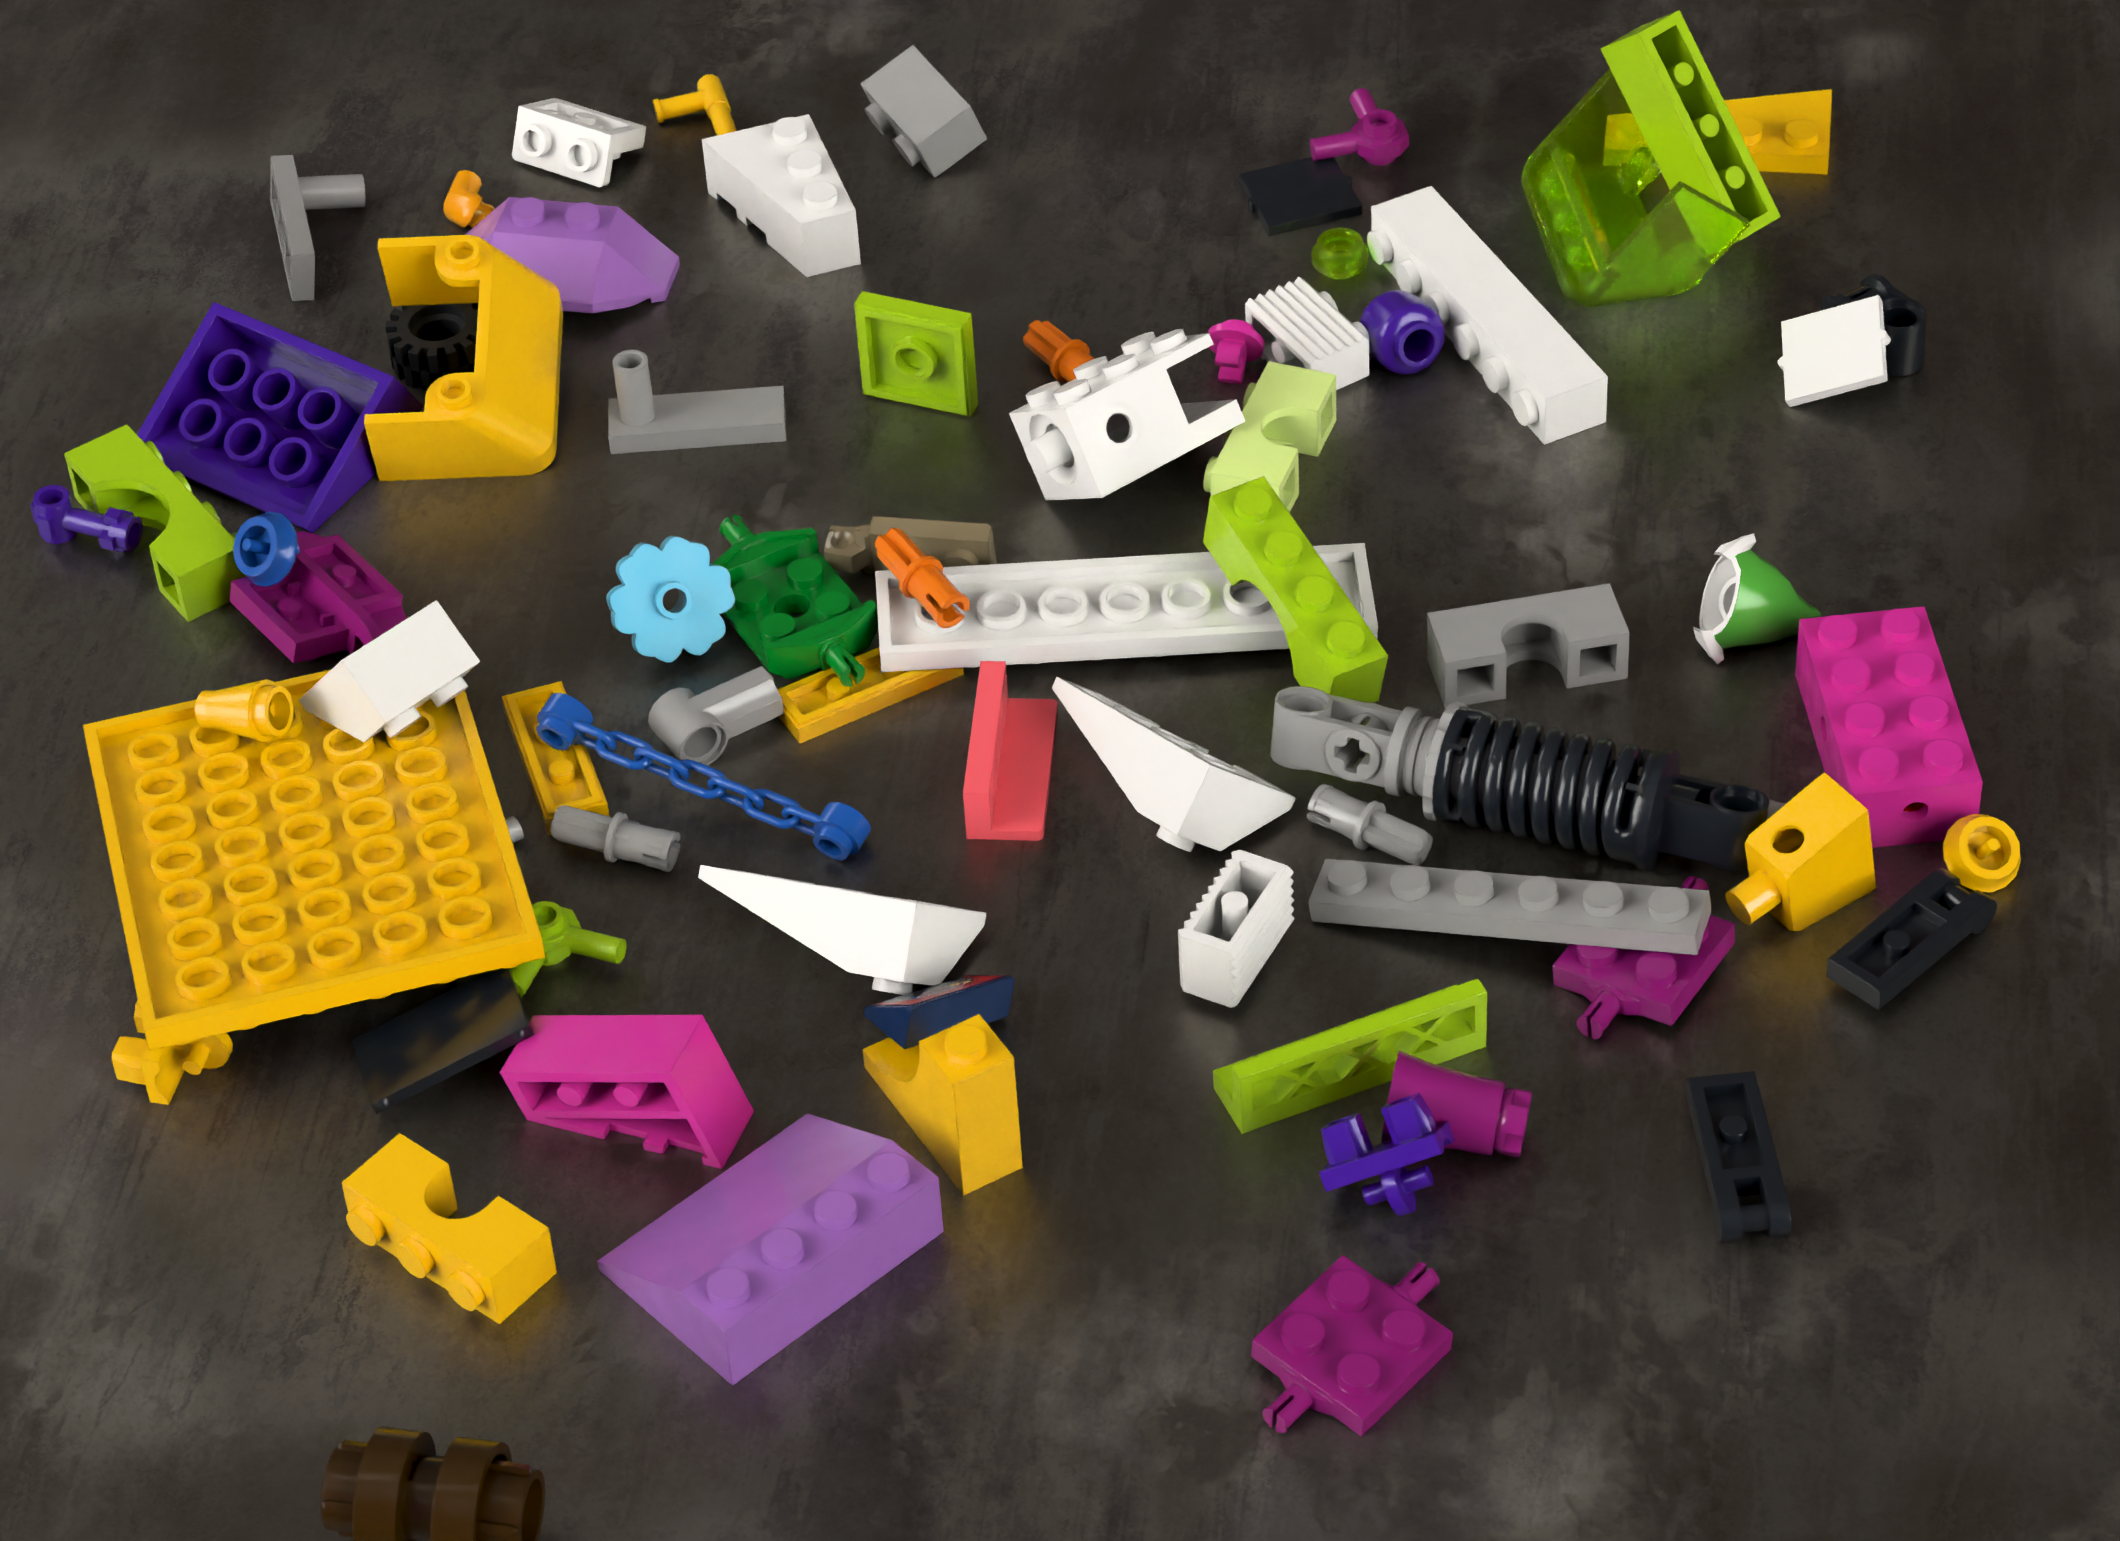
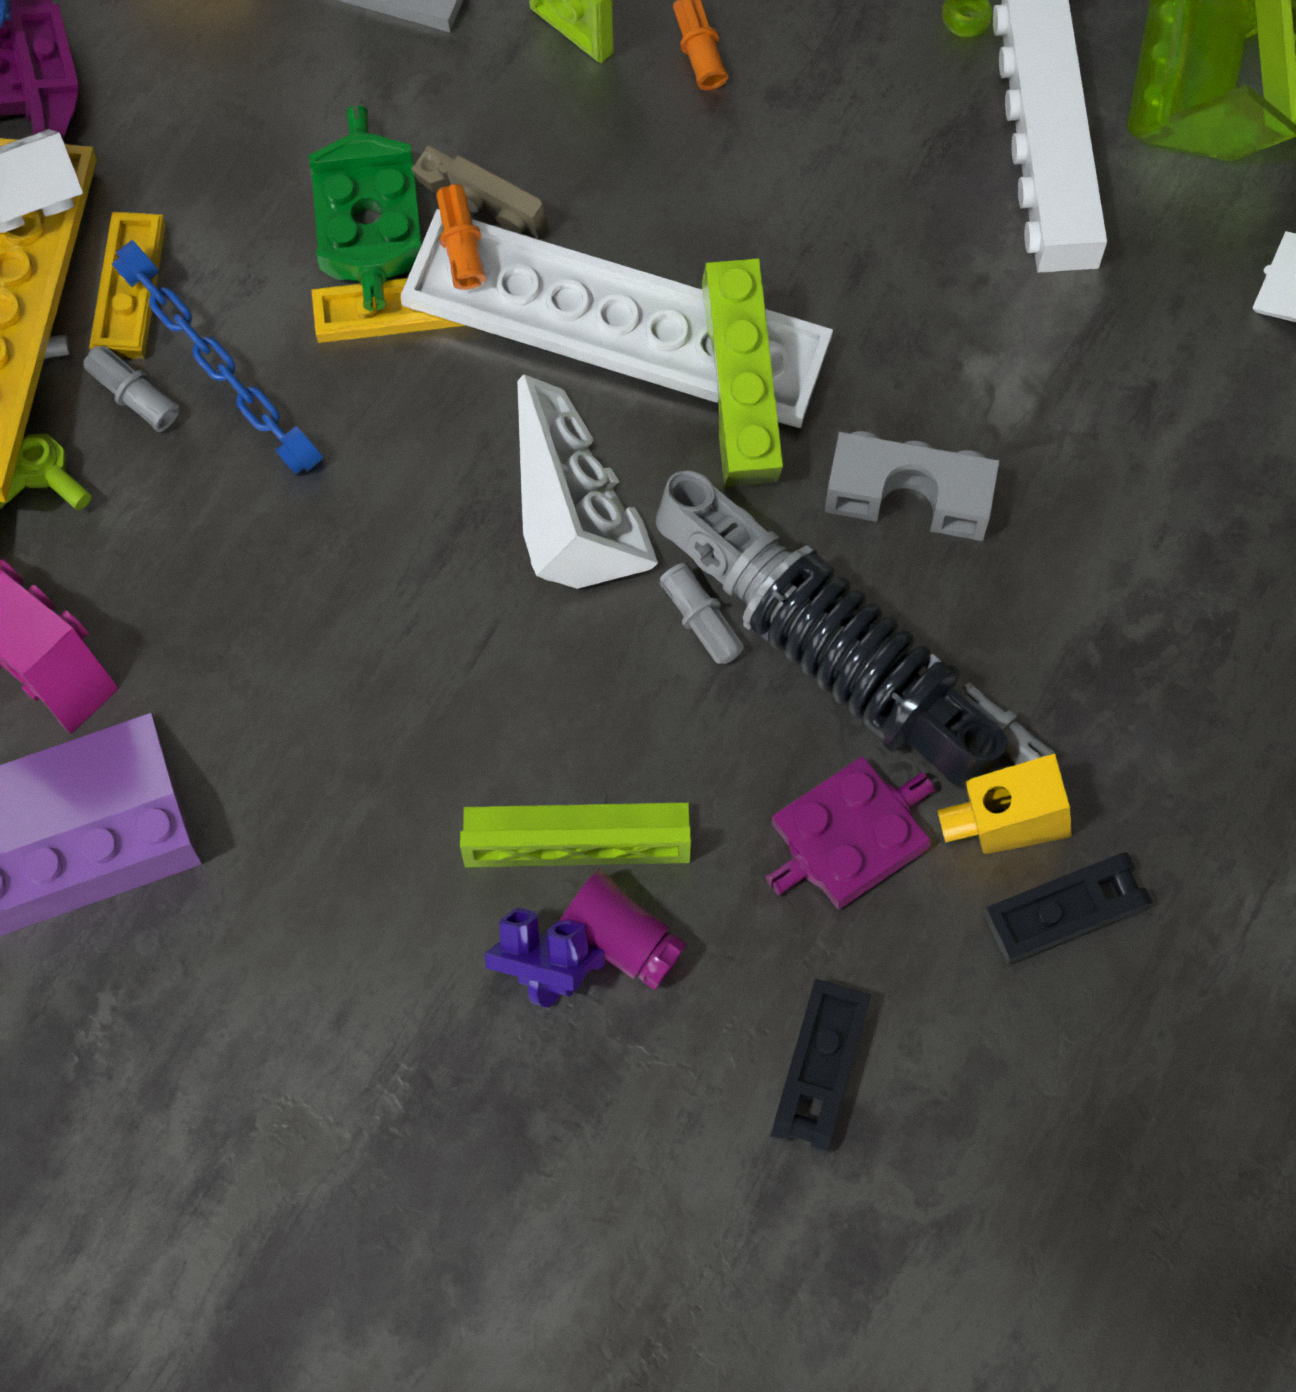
camera: 20 degrees right, 25 degrees up
medium azure plant [606,536,735,662] -> none
light grey piece [648,666,784,766] -> none
white wedge [698,865,986,995] -> none
yellow arch [863,1014,1023,1196] -> none
dark blue slope [864,975,1015,1049] -> none
coral panel [963,661,1058,841] -> none
white torso [1009,329,1245,500] -> none
white brick [1178,850,1295,1008] -> none
yellowish green arch [1203,361,1337,513] -> none
dark pink plate [1208,319,1265,384] -> none
white brick [1245,276,1371,390] -> none
magenta plate [1251,1255,1453,1437] -> none
light grey plate [1308,859,1711,955] -> none
dark purple head [1359,290,1445,375] -> none
bright green hat [1694,533,1821,665] -> none
dark pink brick [1795,606,1983,848] -> none
yellow hat [1943,814,2021,893] -> none

